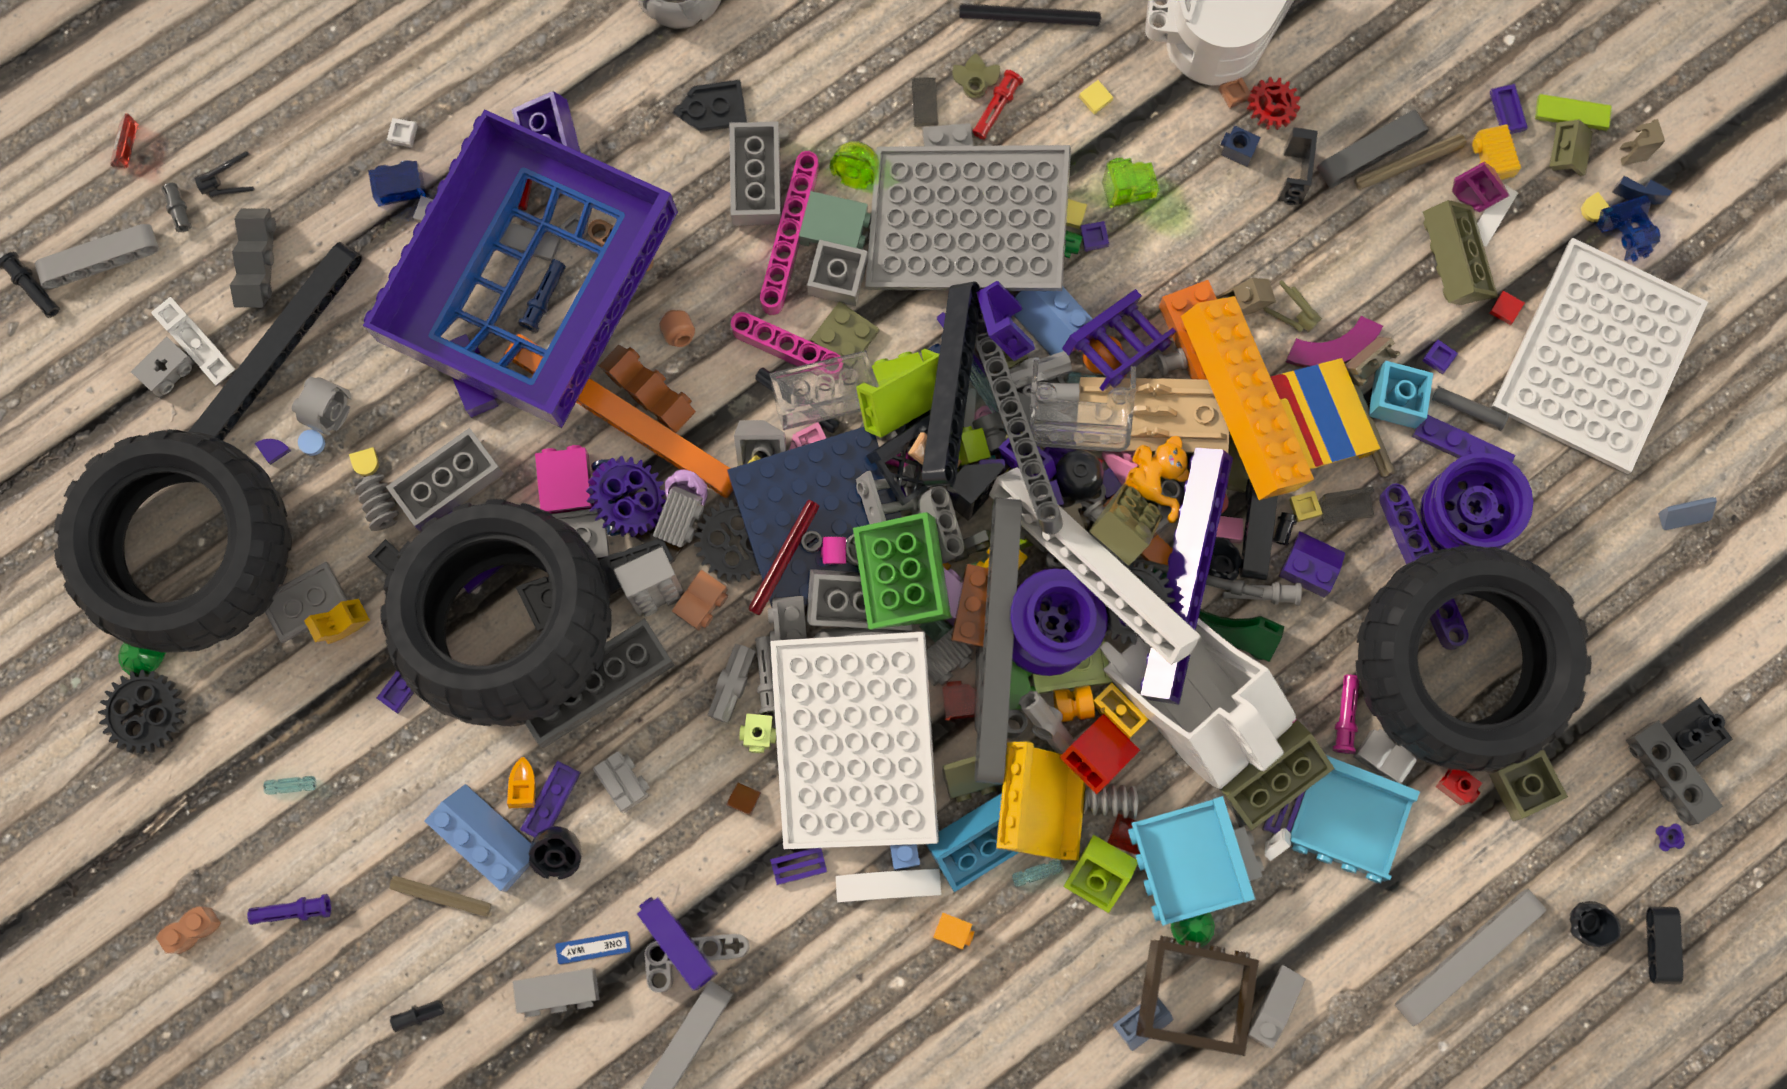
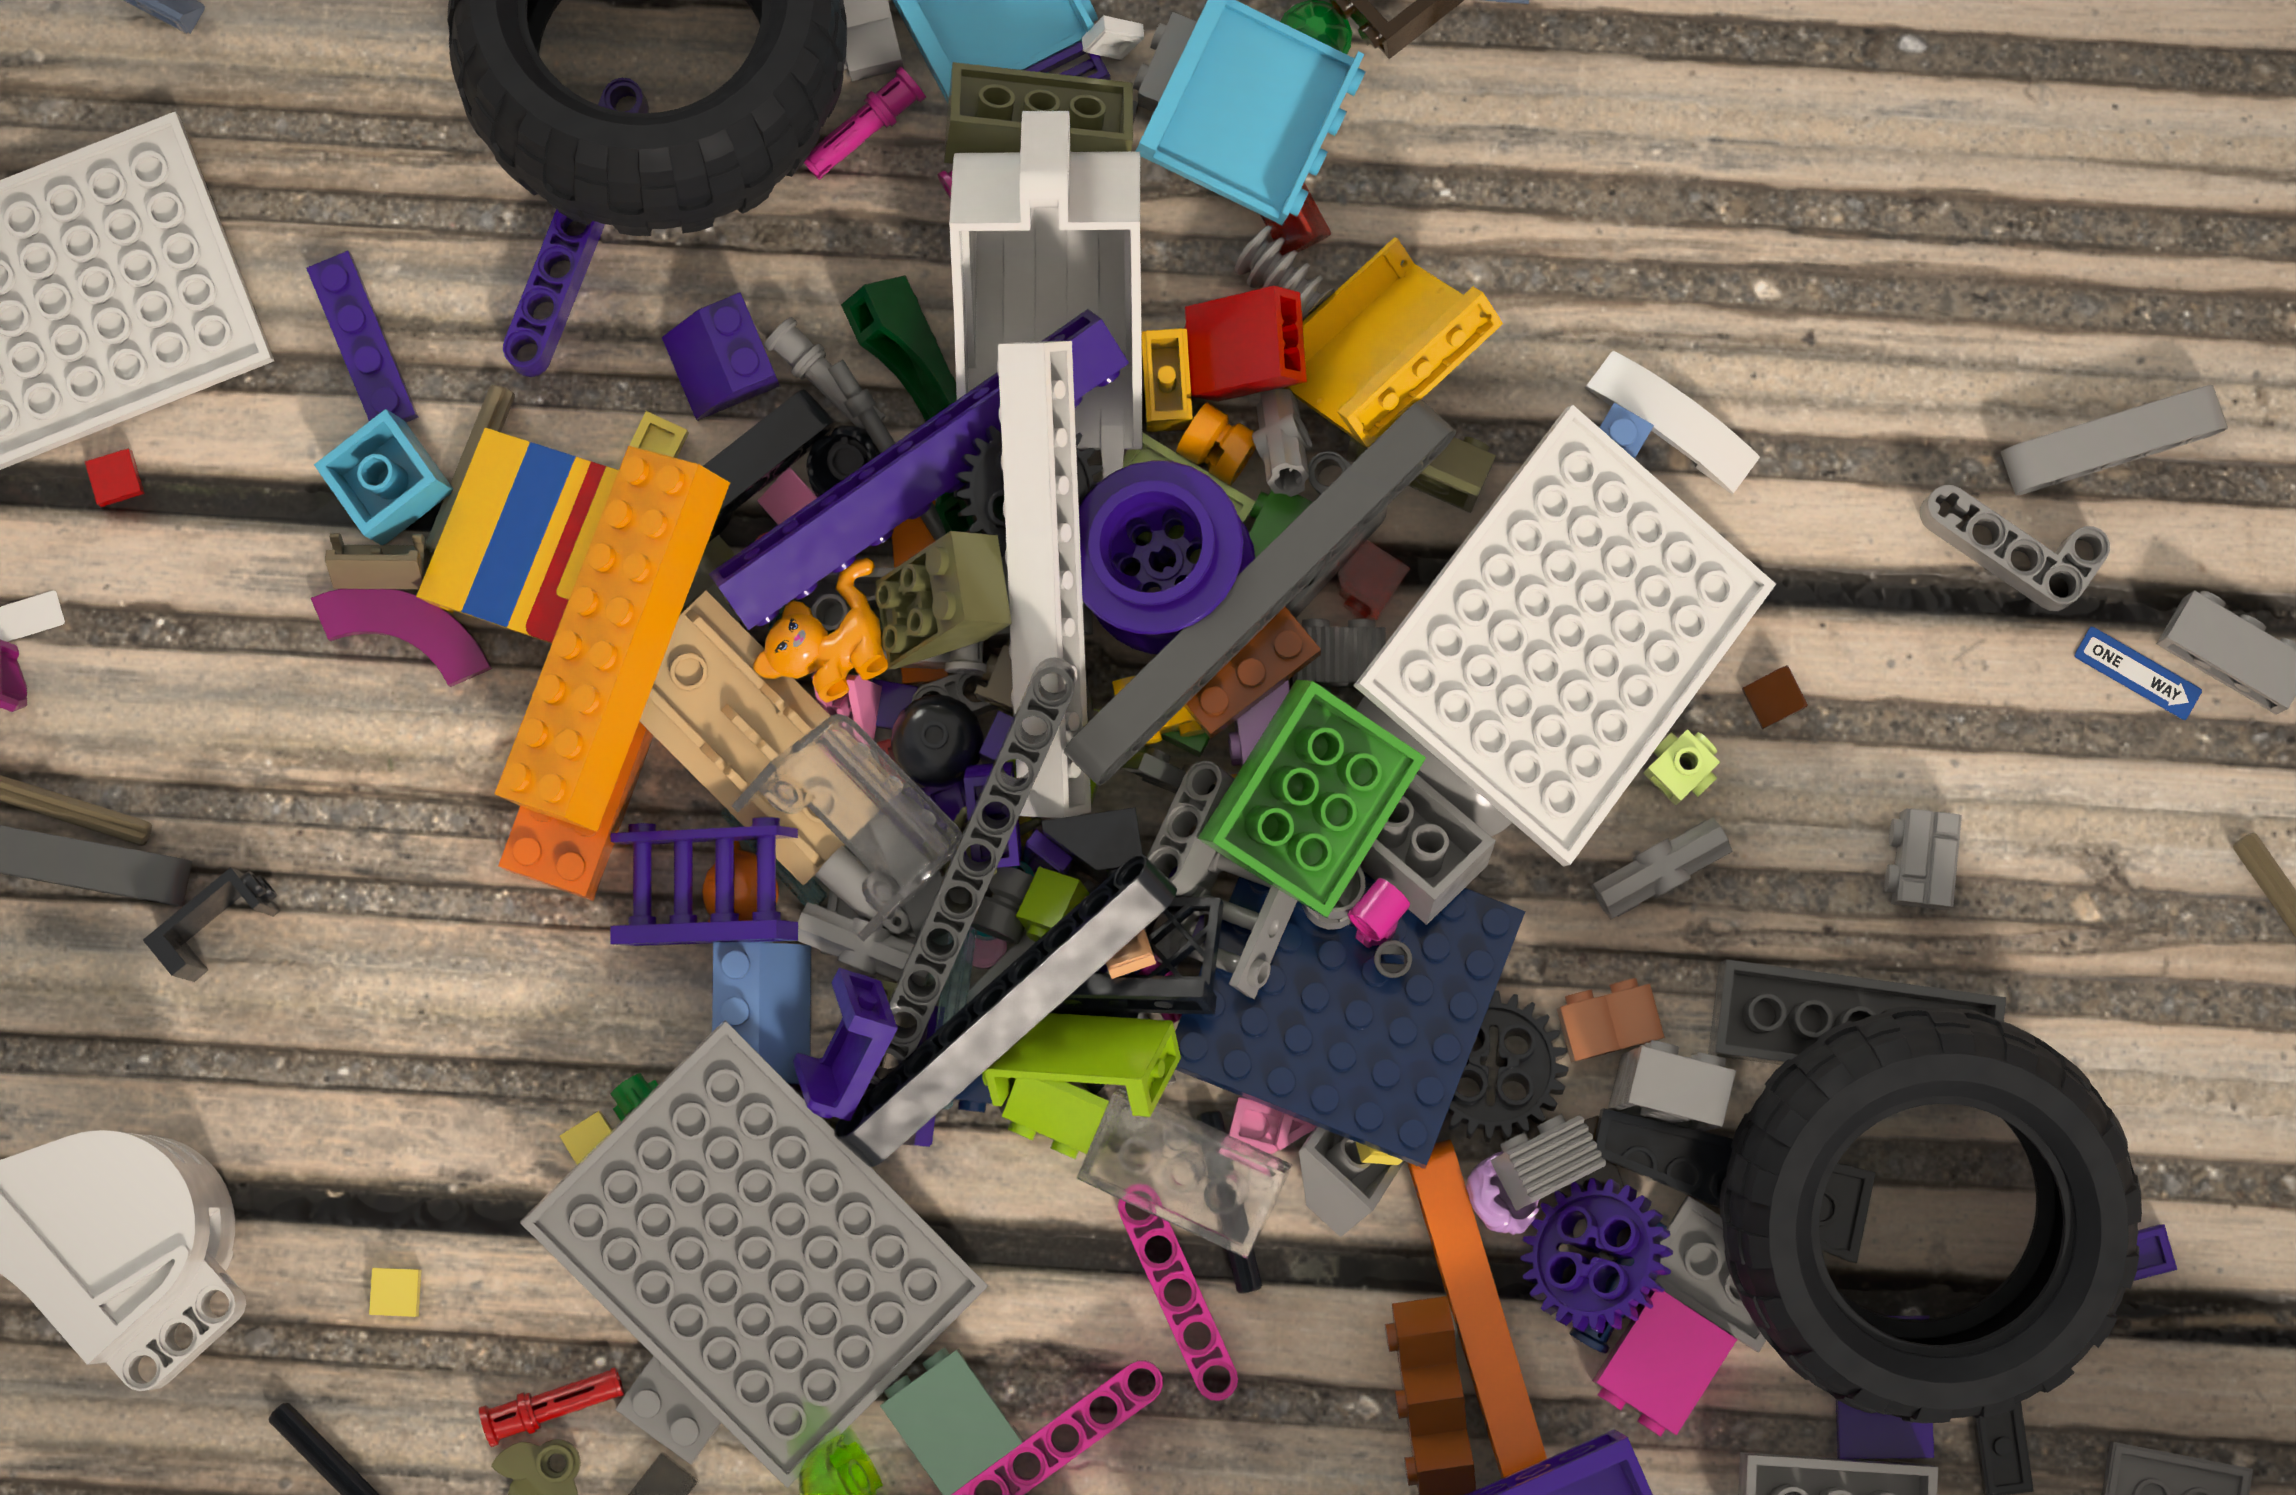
camera: 135 degrees left, 5 degrees up
yellow brick [304,599,370,644] -> none
medium blue slope [424,784,531,892] -> none
light orange plate [507,757,536,809] -> none
dark purple tile [520,760,581,837] -> none
black cylinder [529,826,582,880] -> none
dark purple slope [637,897,719,991] -> none
nougat head [659,310,695,347] -> none
dark red axle [748,500,819,615] -> none
light grey pin [755,636,775,715] -> none
light grey bracket [768,596,807,641] -> none
dark purple tile [770,848,827,885] -> none
light grey brick [807,240,868,306] -> none
olive plate [810,301,879,370] -> none
dark azure slope [926,793,1019,892] -> none
light orange brick [933,913,975,950] -> none
clear light blue axle [1012,859,1063,887] -> none
lime slope [1063,835,1138,913] -> none
dark purple plate [1080,221,1109,251] -> none
clear neon green brick [1102,157,1159,209] -> none
light grey bush [1156,348,1188,376] -> none
dark tan slope [1216,278,1276,315] -> none
nougat tile [1218,78,1251,109] -> none
dark blue brick [1220,125,1261,167] -> none
red gear [1247,77,1301,130] -> none
olive plant [1263,280,1322,333] -> none
black pin [1272,512,1297,546] -> none
clear smoke panel [1318,487,1374,525] -> none
dark purple wheel [1419,452,1534,550] -> none
dark purple tile [1422,340,1458,375] -> none
olive slope [1423,200,1498,305] -> none
dark grey pin [1432,386,1509,431] -> none

